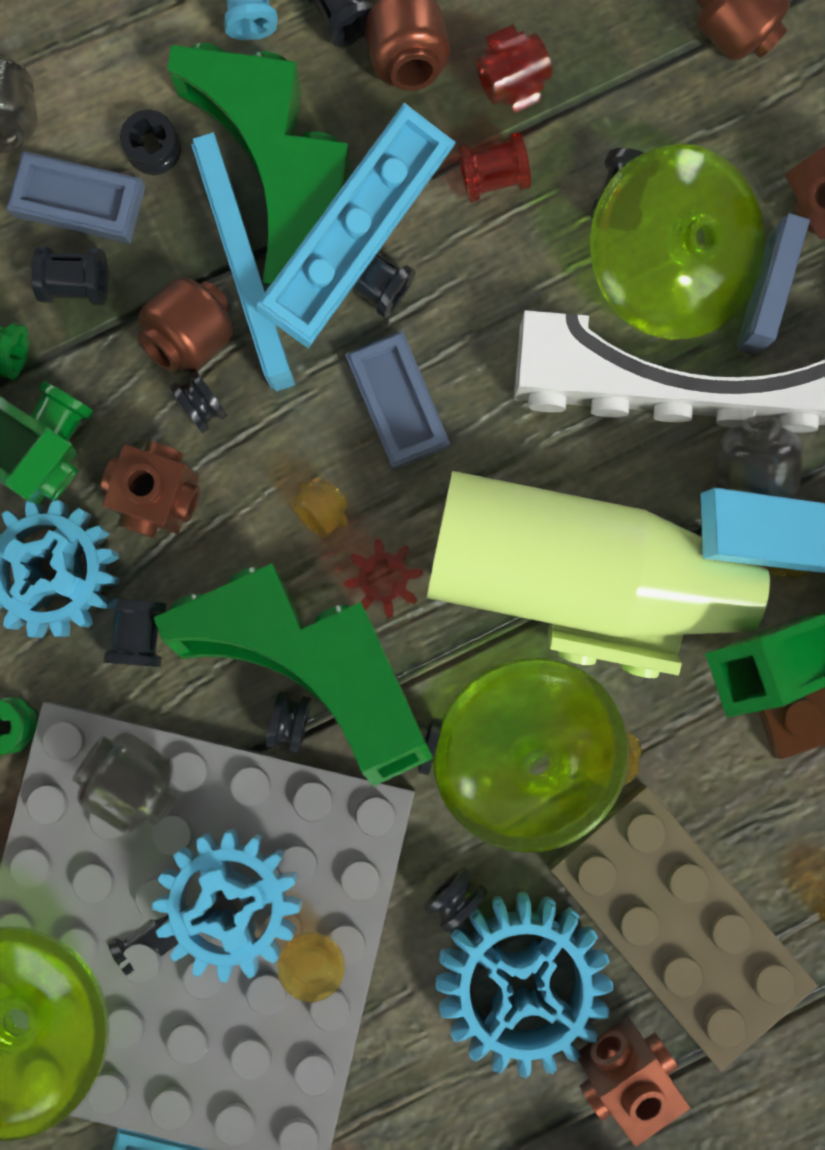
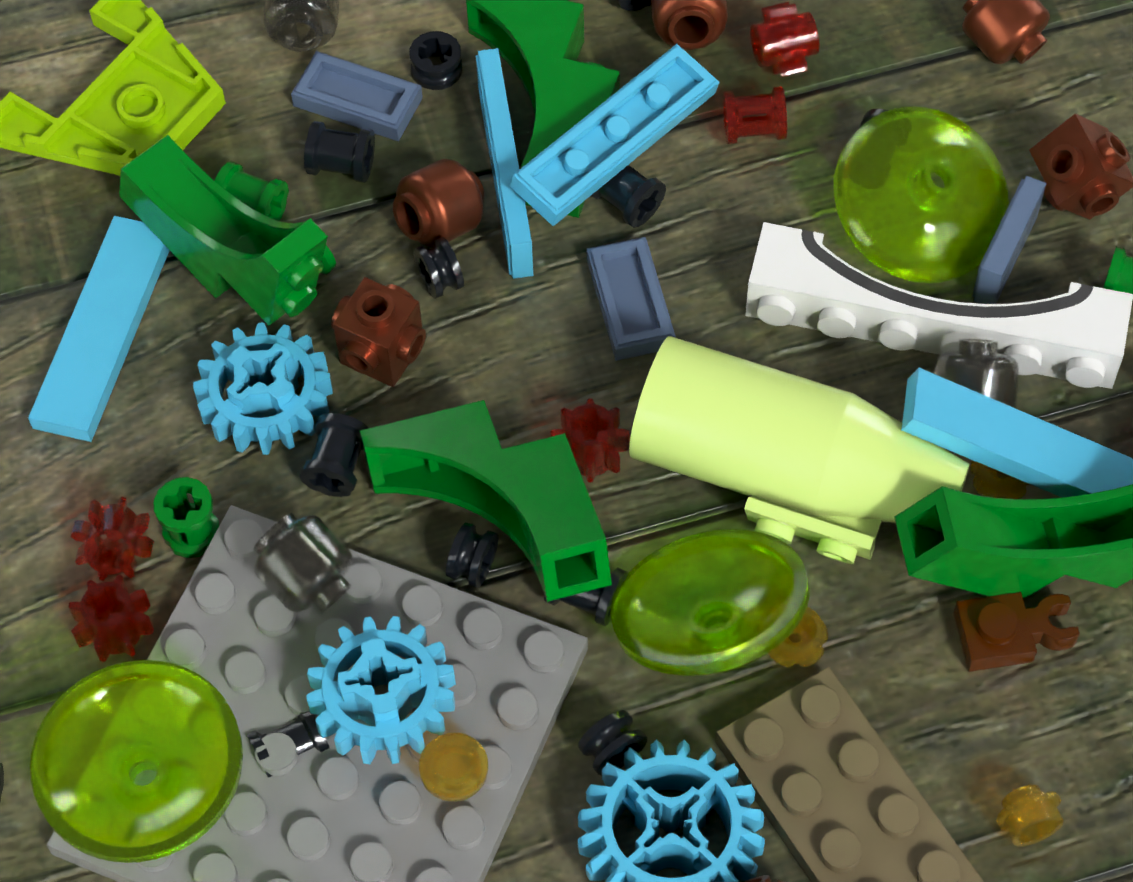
camera: 10 degrees right, 25 degrees down
clear yellow plate [290,480,348,538] -> none

